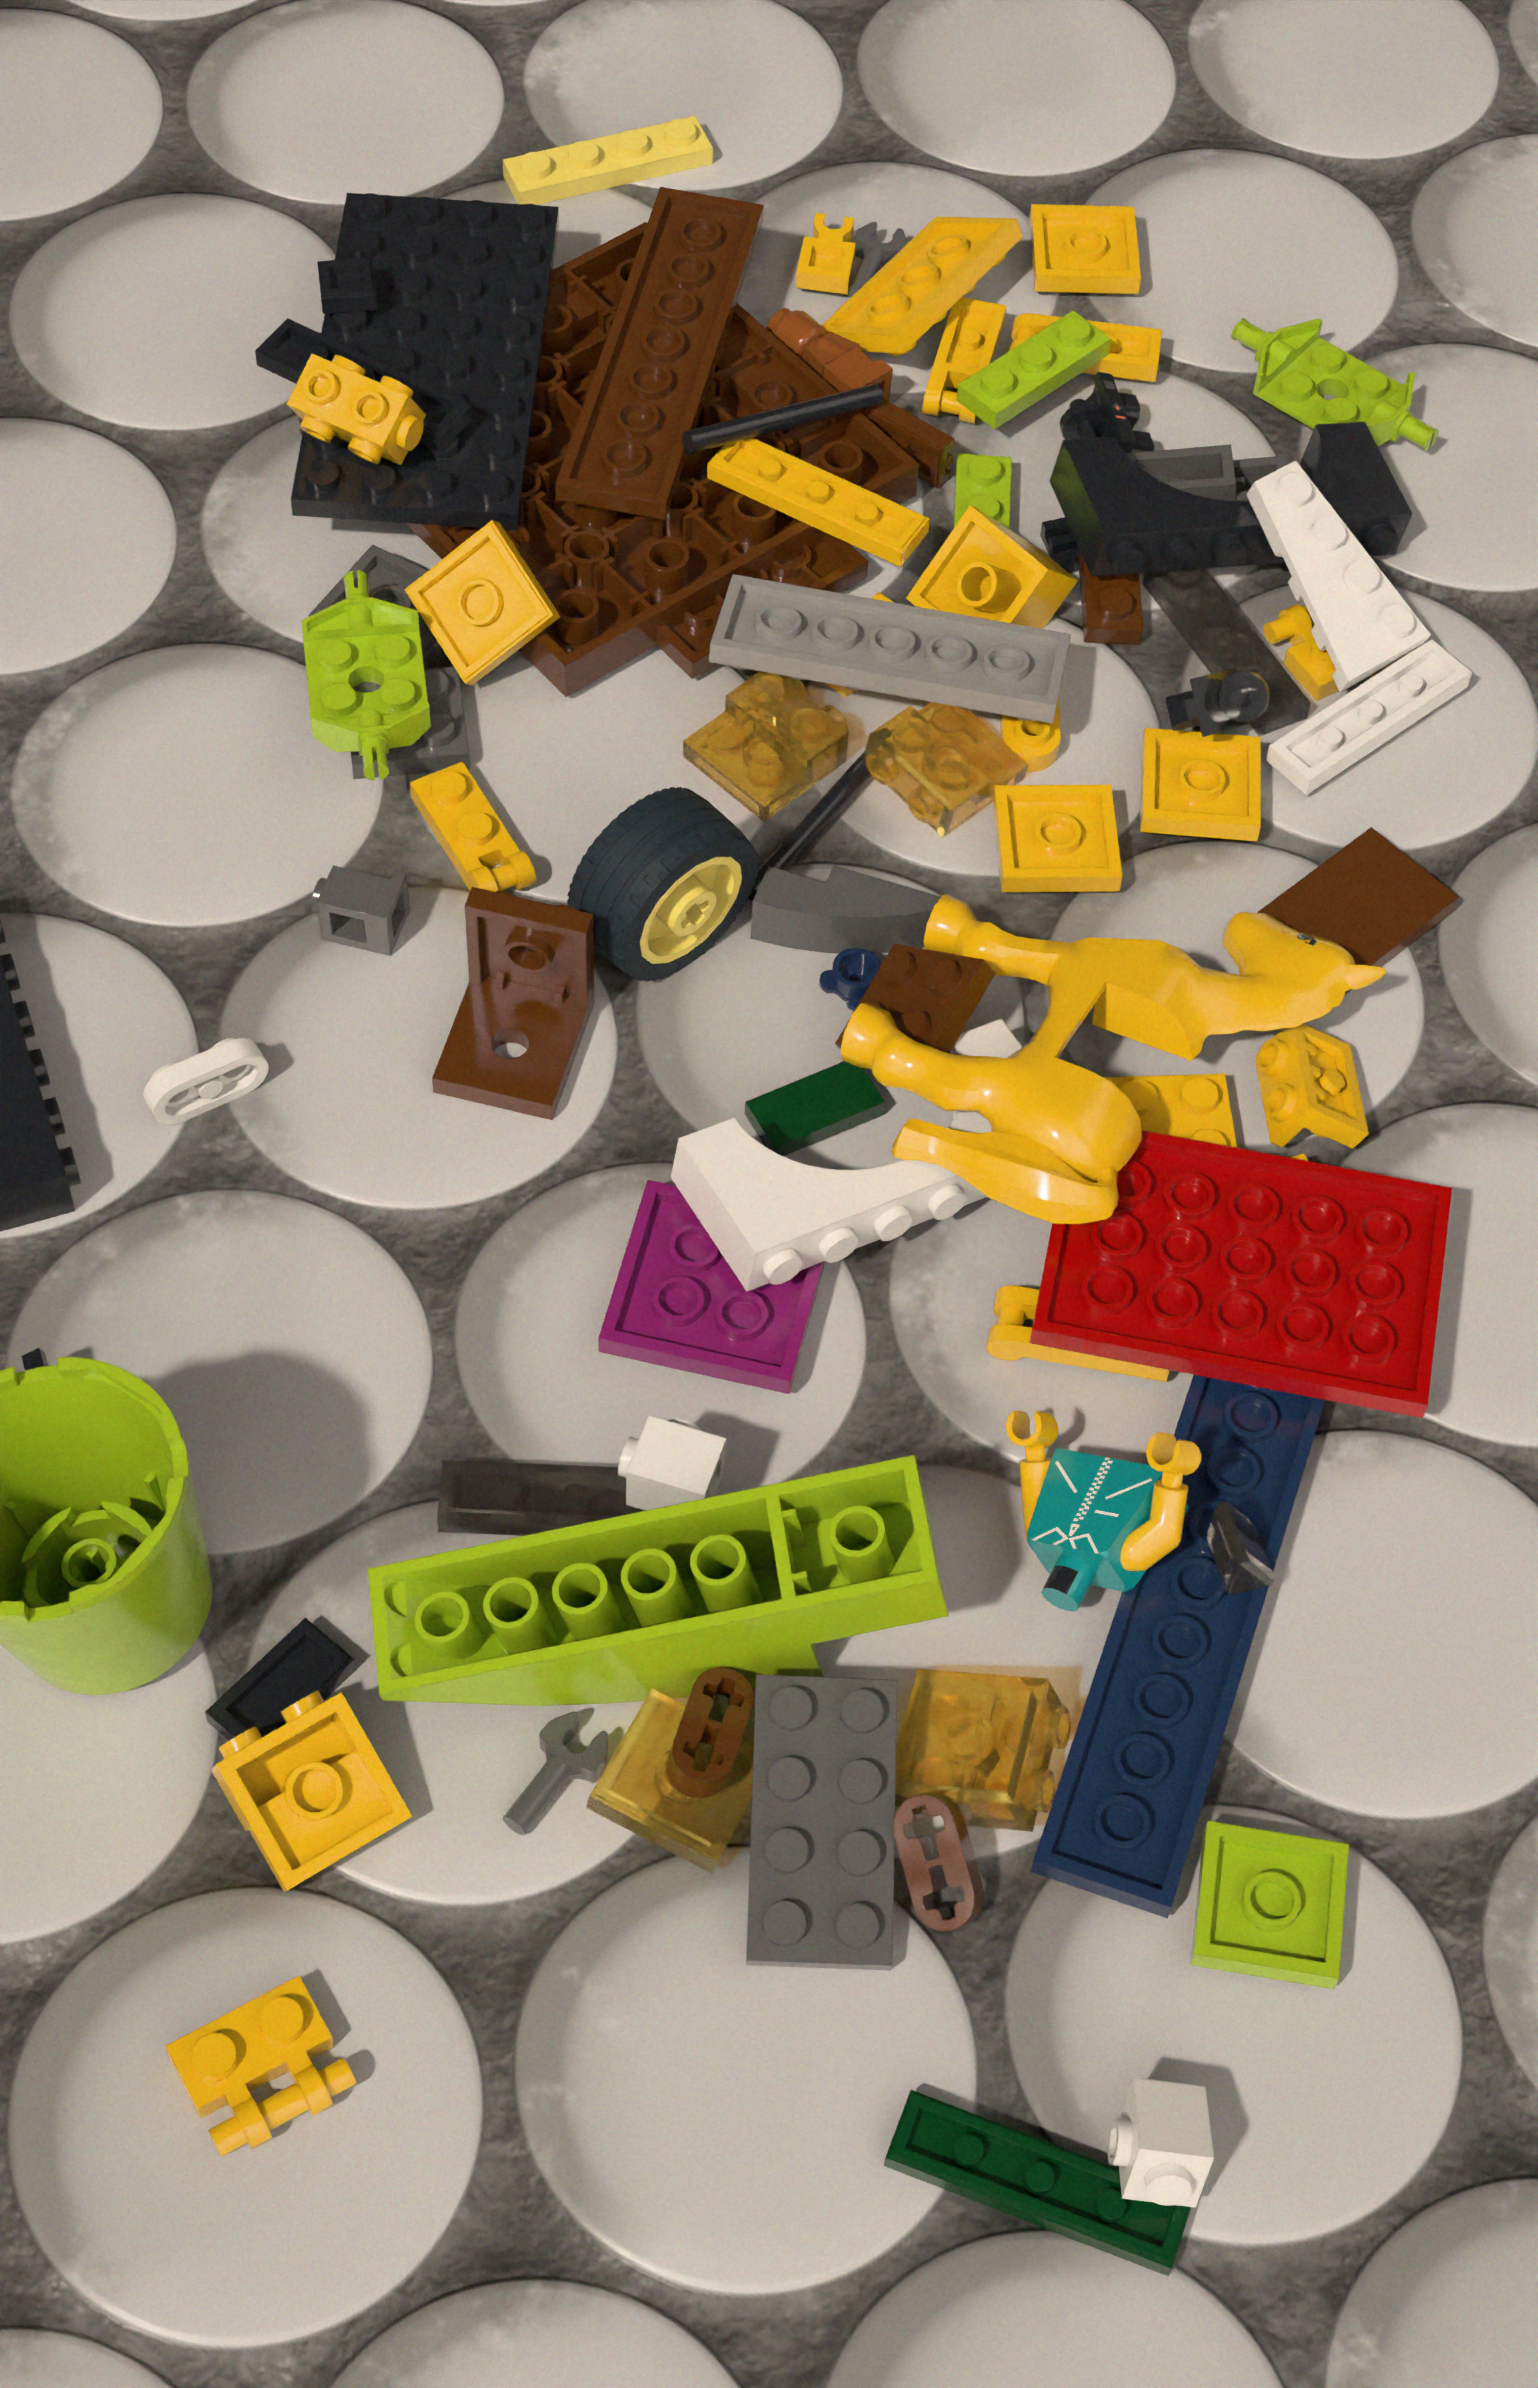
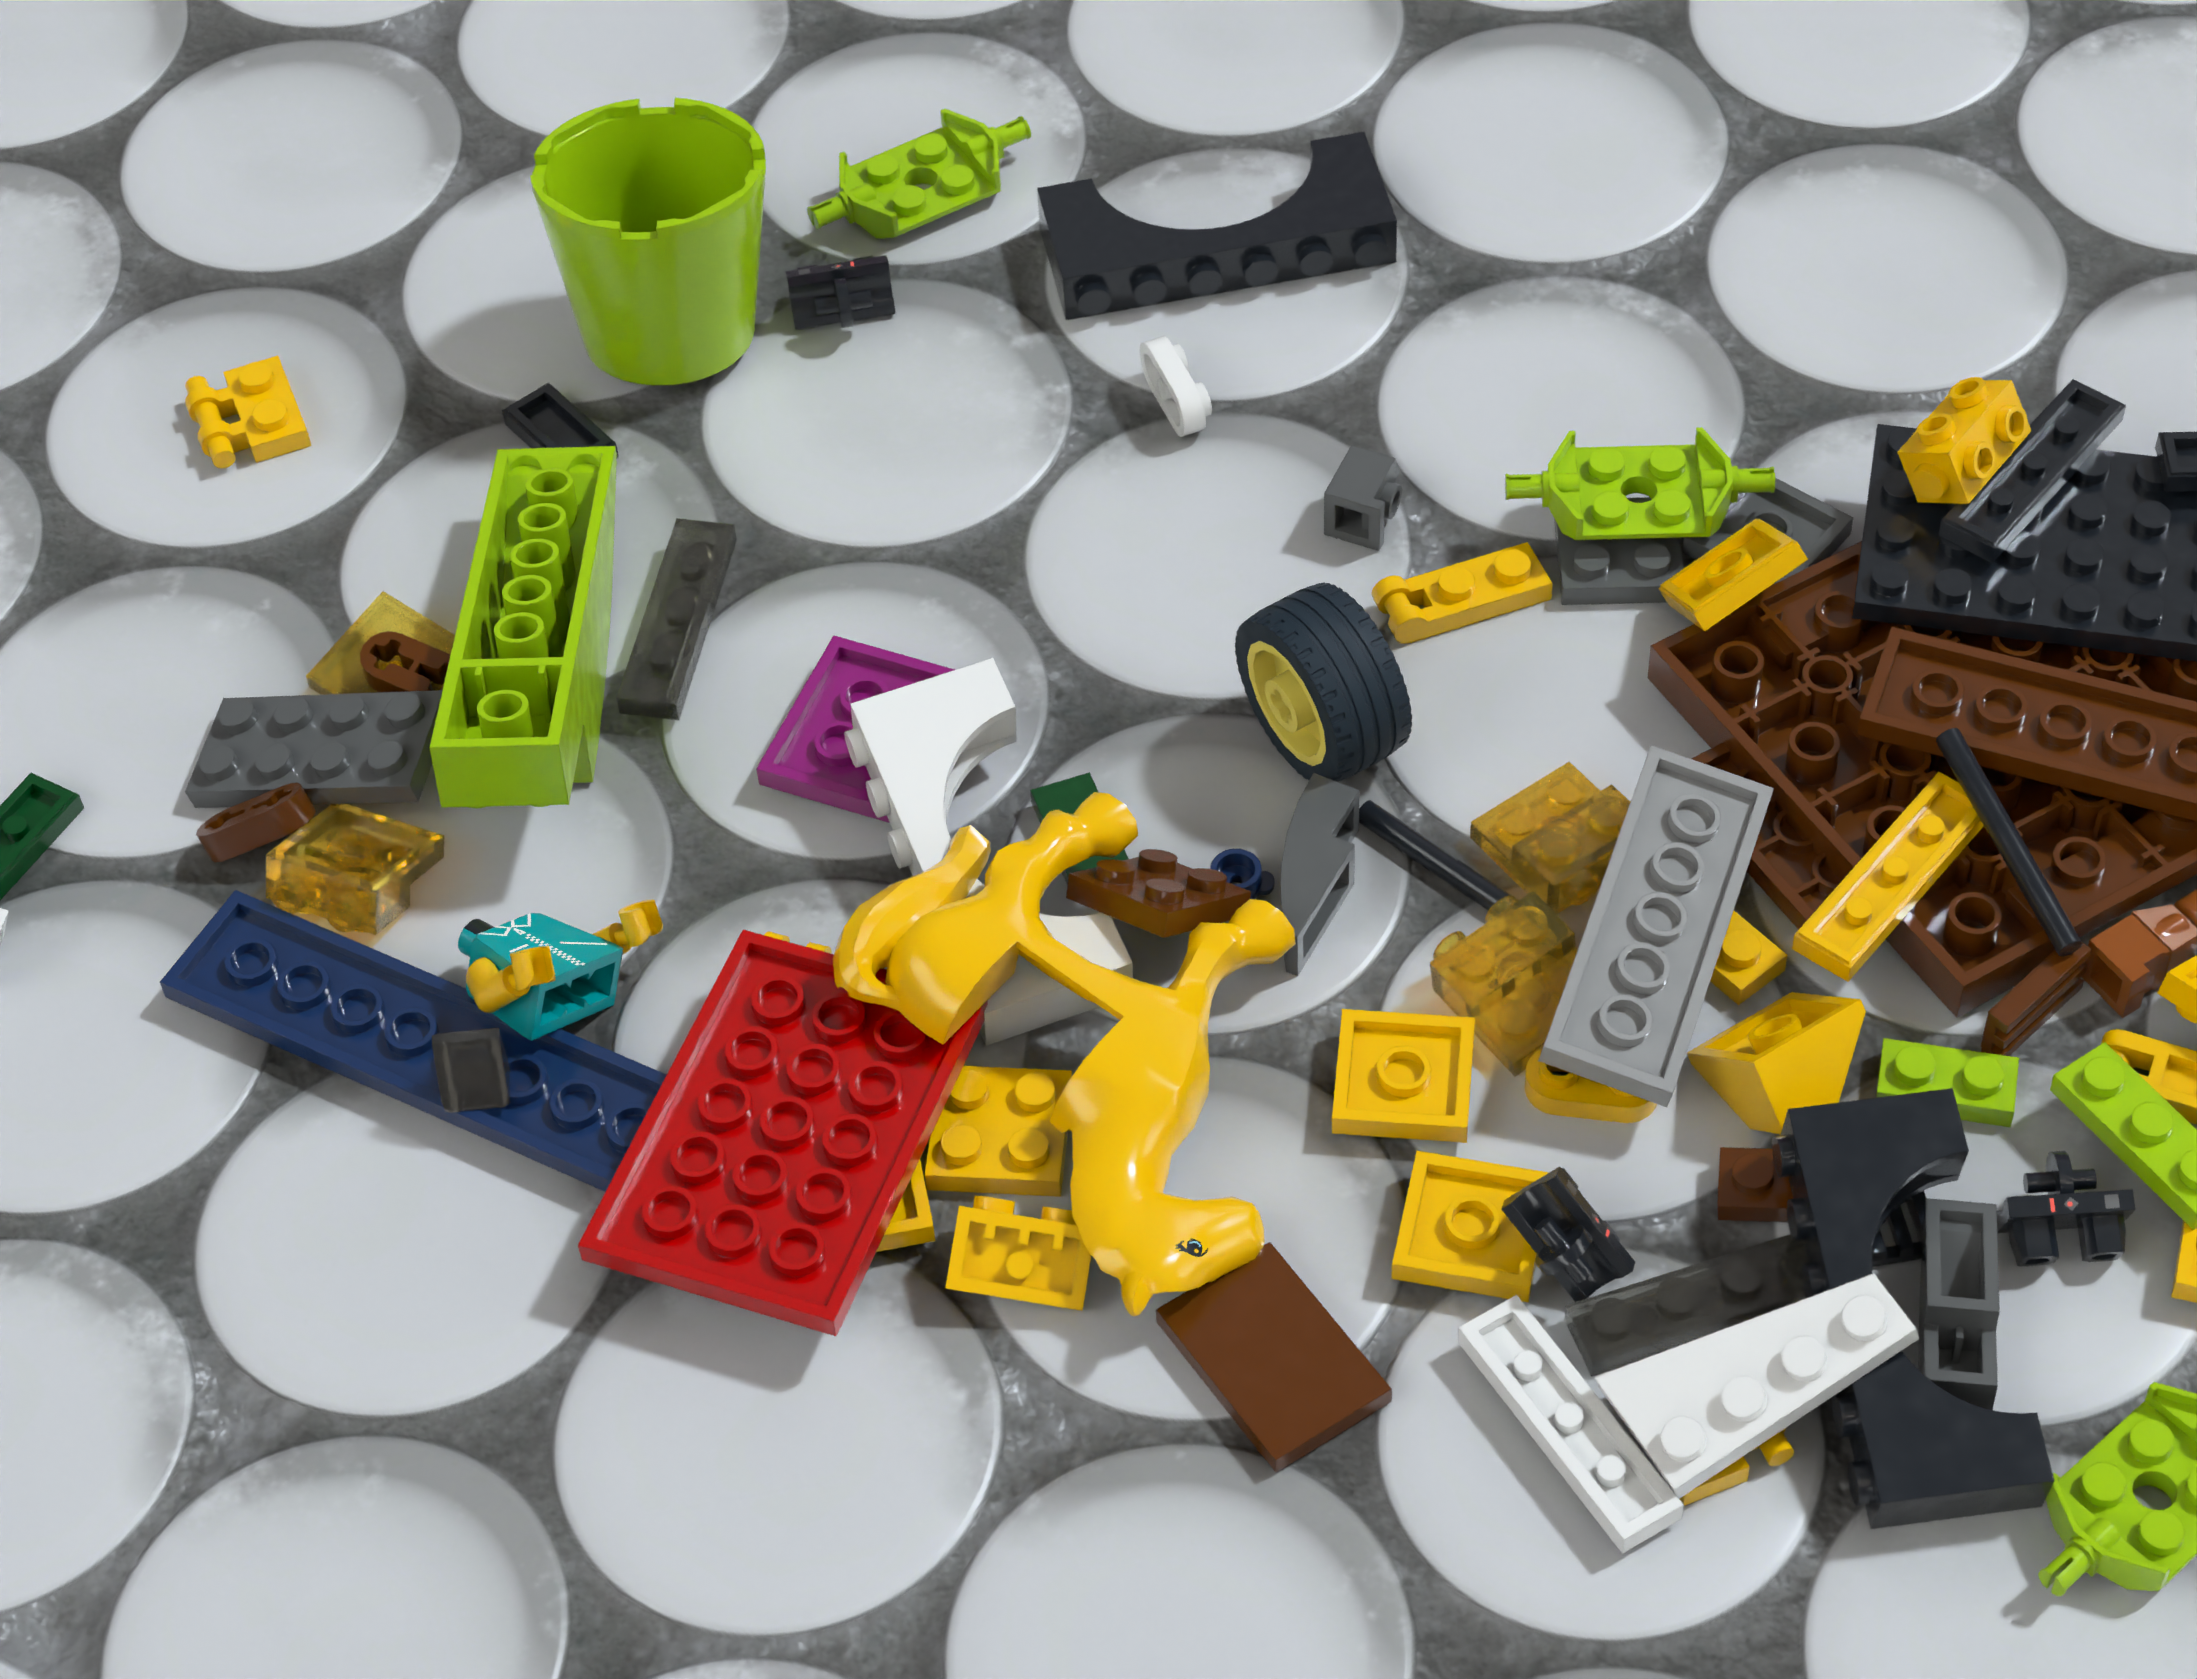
camera: 105 degrees right, 5 degrees down
yellow plate [211,1691,412,1892] -> none
reddish brown bracket [432,887,594,1120] -> none
dark grey bar [503,1711,608,1835] -> none
white brick [618,1415,726,1511] -> none
lime plate [1190,1821,1349,1989] -> none

